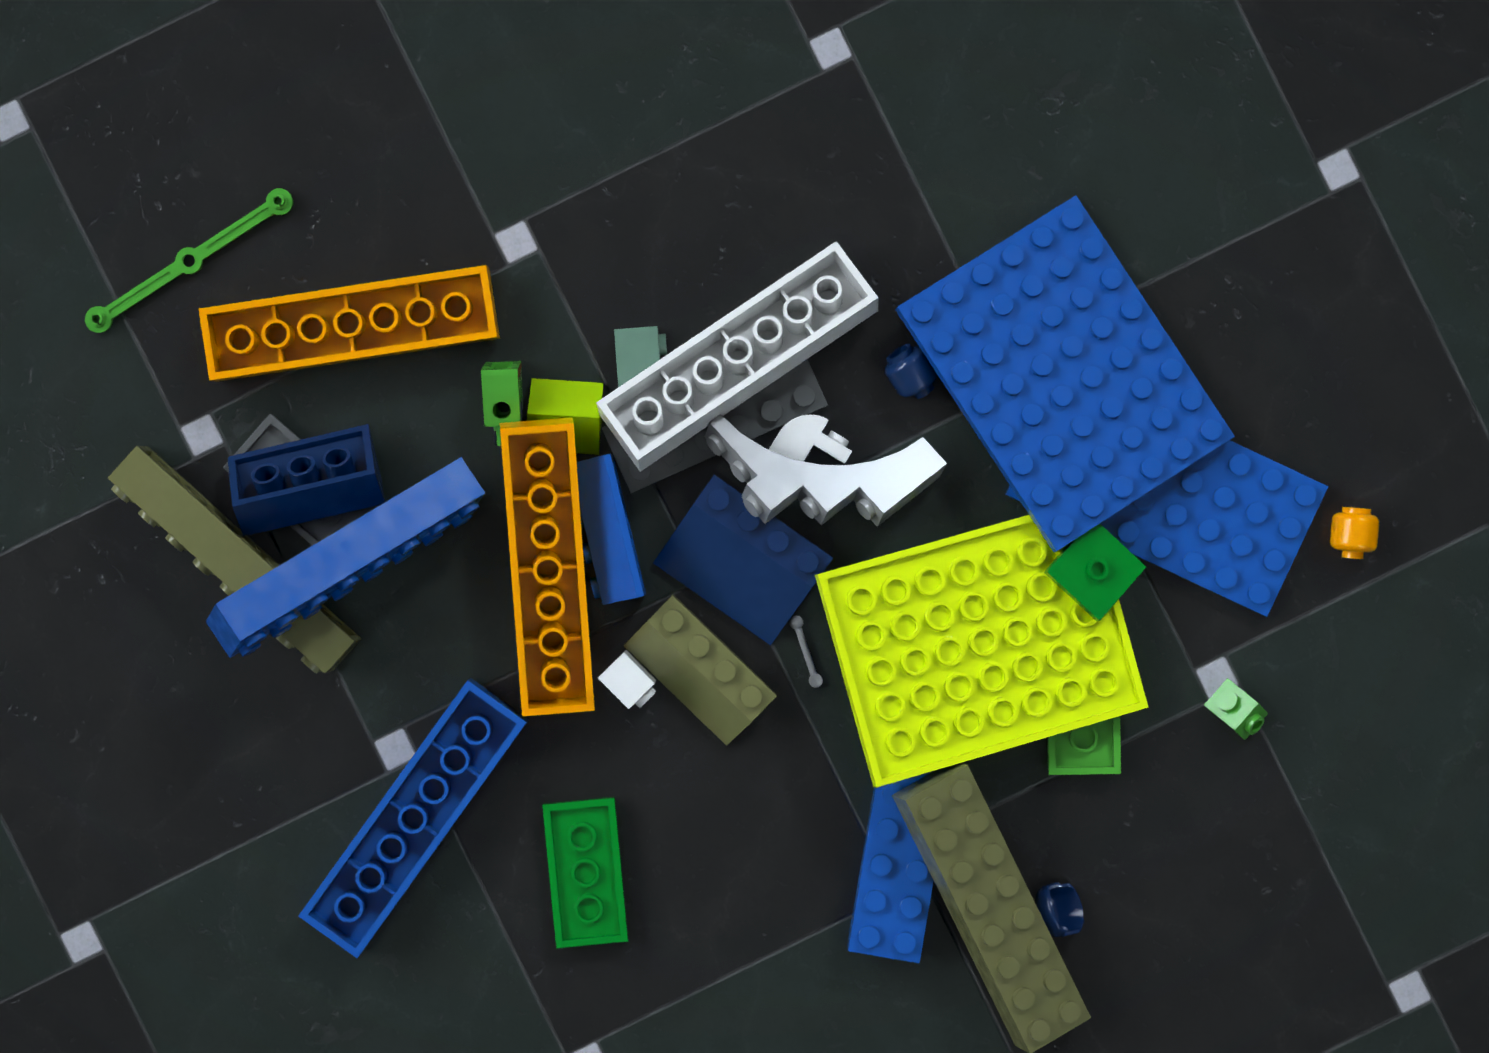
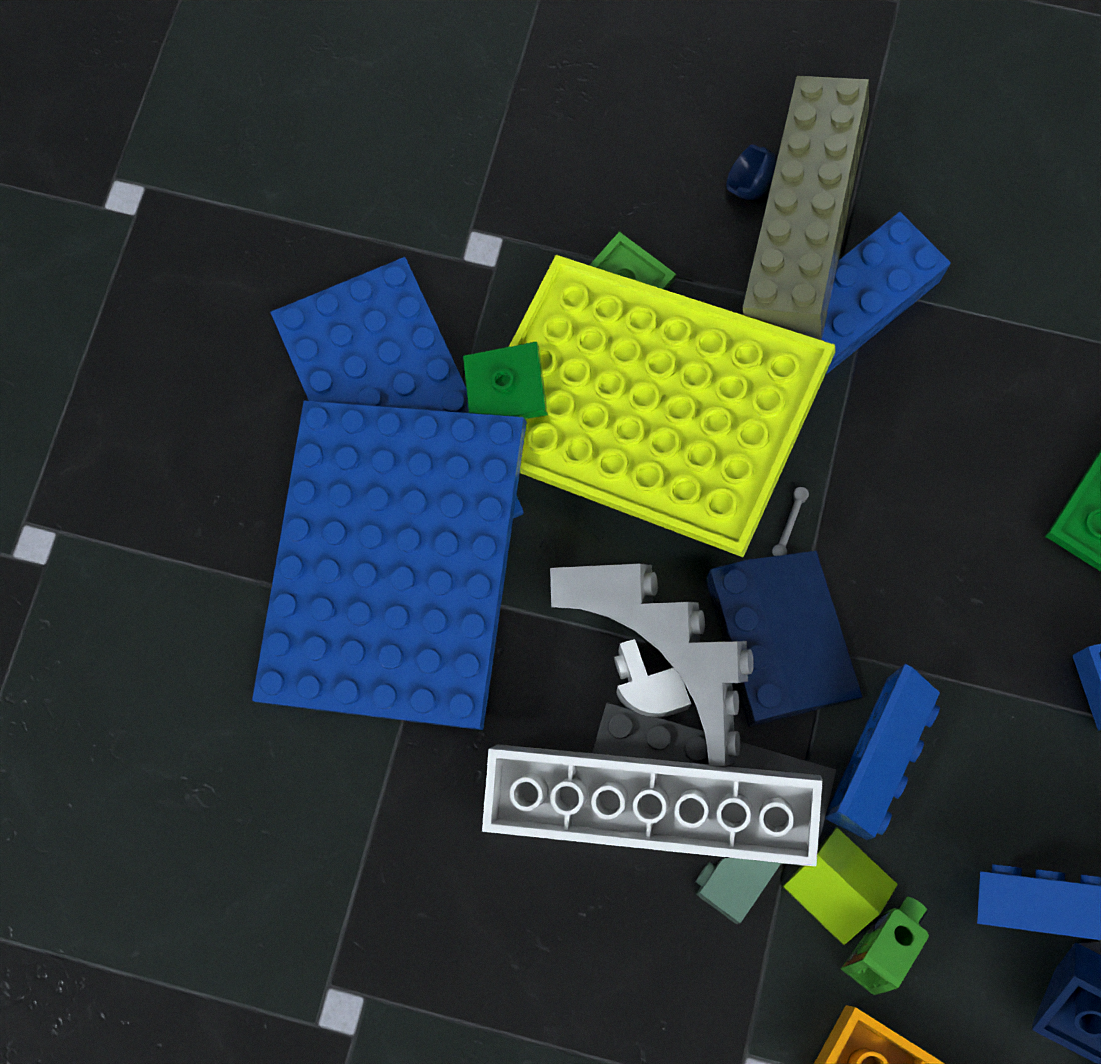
camera: 135 degrees left, 15 degrees down
light orange brick [500,418,595,717] -> none
white brick [598,650,656,709] -> none
olive slope [624,594,777,746] -> none
dark blue head [885,343,938,399] -> none
bracket [1204,678,1268,740] -> none
light orange head [1330,507,1379,559] -> none

